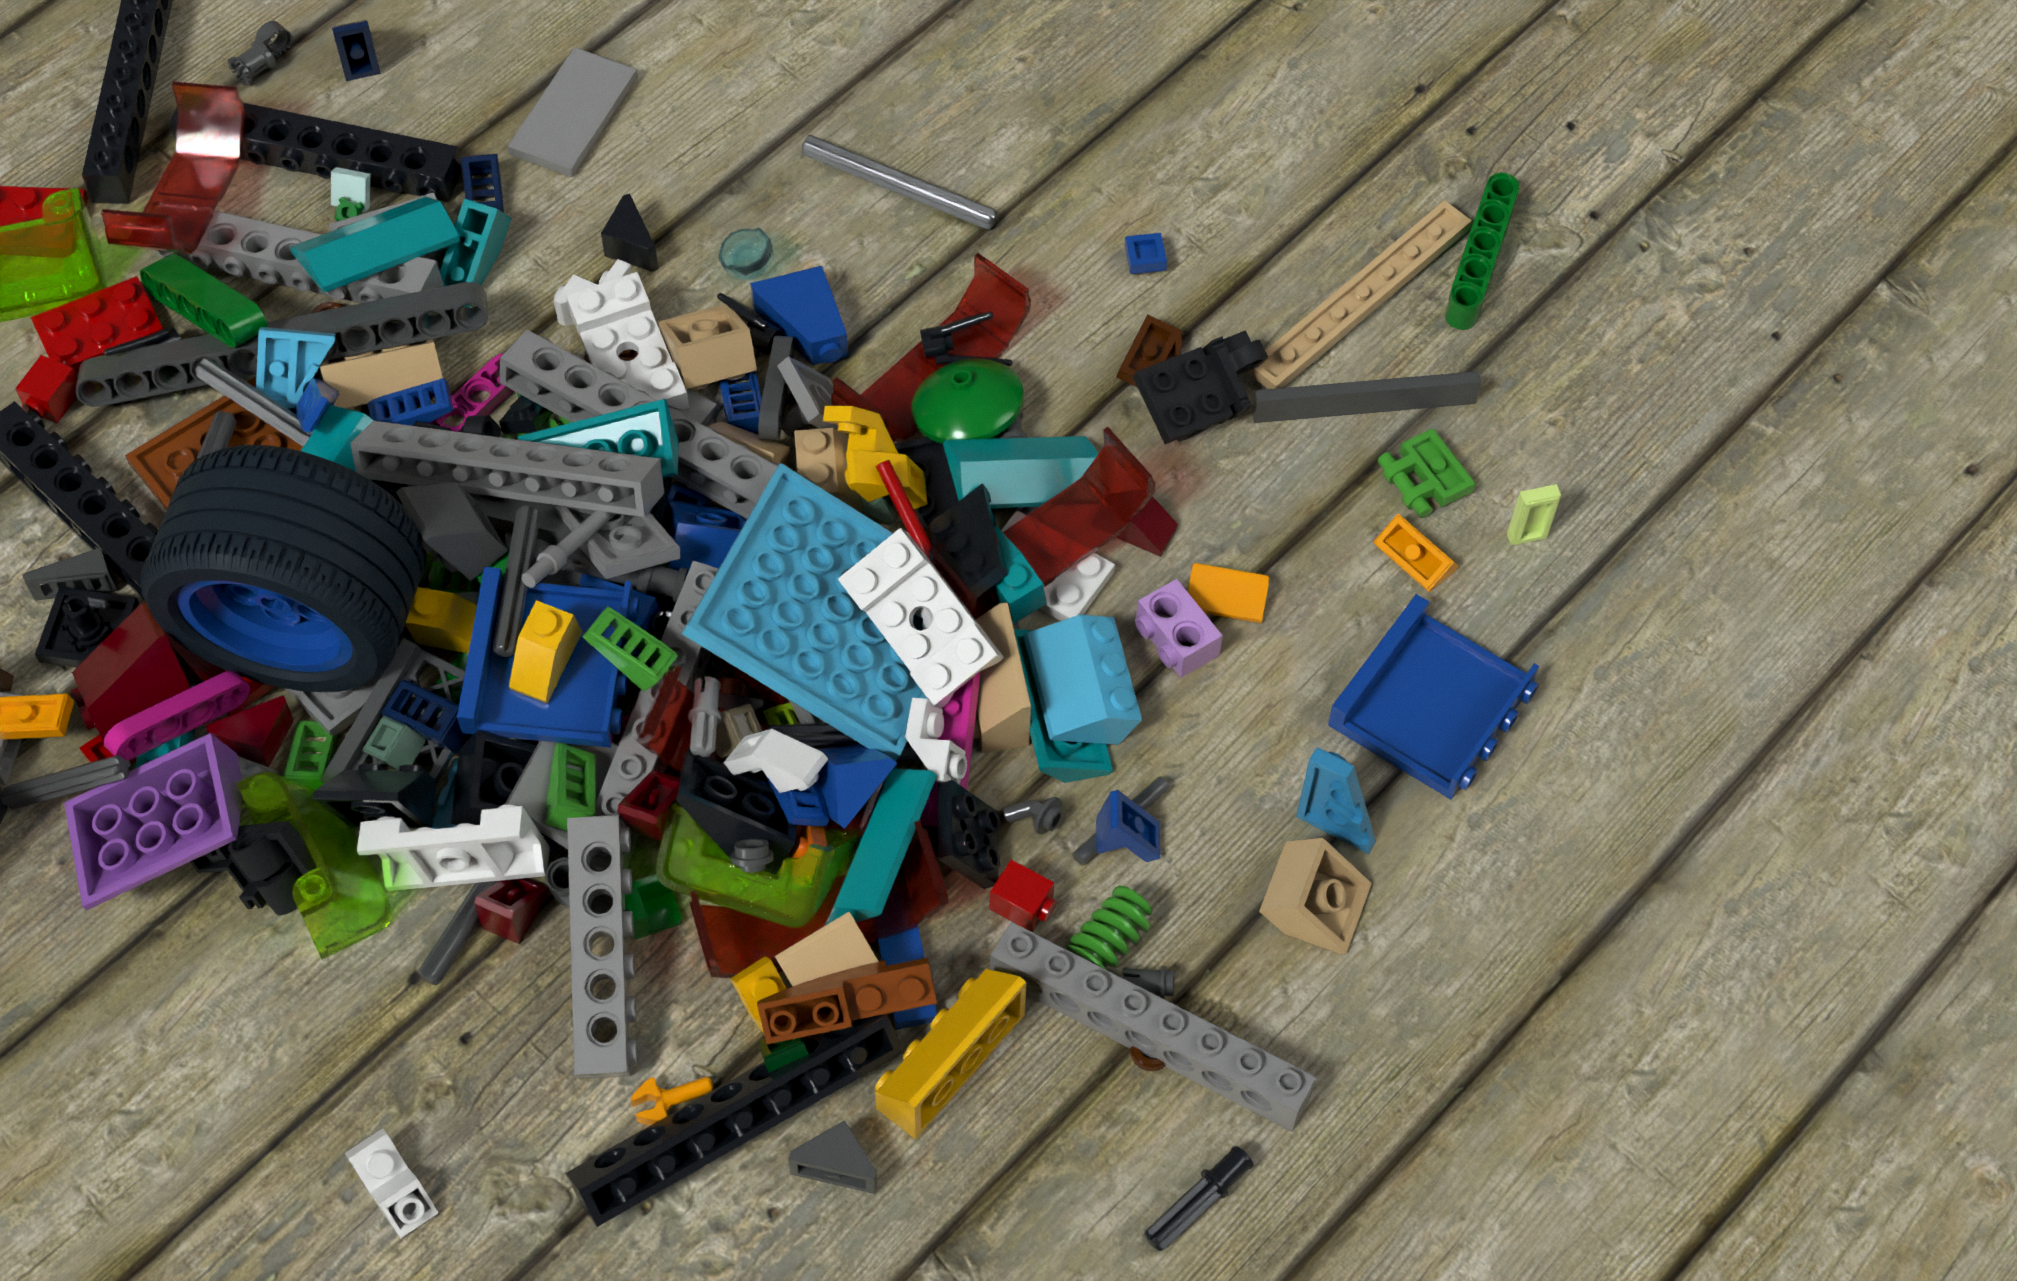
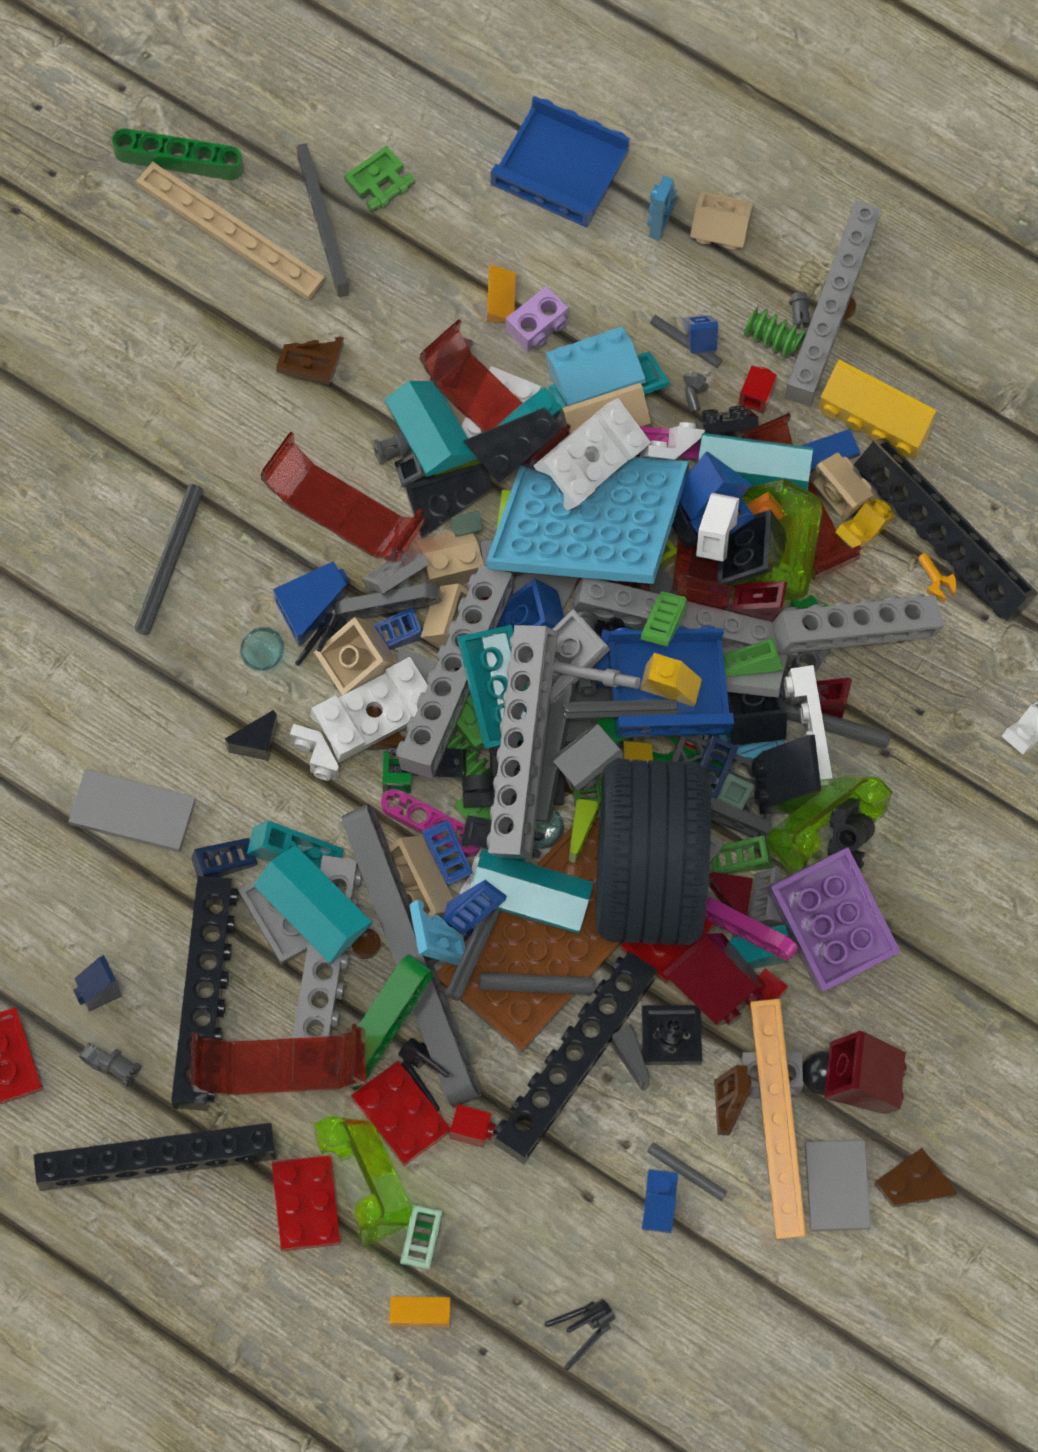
camera: 100 degrees left, 10 degrees up
dark grey axle [1,755,131,810] -> none
light aqua tile [331,167,370,212] -> none
green piece [334,196,364,222] -> none
light grey axle [688,677,722,758] -> none
dark tan slope [715,704,762,758] -> none
dark grey plate [731,839,774,872] -> none
dark orange slope [757,957,937,1044] -> none
dark green tile [757,1037,809,1073] -> none
dark grey slope [788,1120,877,1194] -> none
yellow slope [823,406,898,459] -> none
yellow slope [845,450,927,509] -> none
red bar [876,460,941,568] -> none
green dish [911,358,1024,444] -> none
black plant [920,311,1013,367] -> none
blue plate [1124,233,1167,274] -> none
black plate [1132,330,1268,444] -> none
black axle [1144,1146,1254,1251] -> none
light orange slope [1373,513,1459,592] -> none
yellowish green tile [1507,484,1561,545] -> none

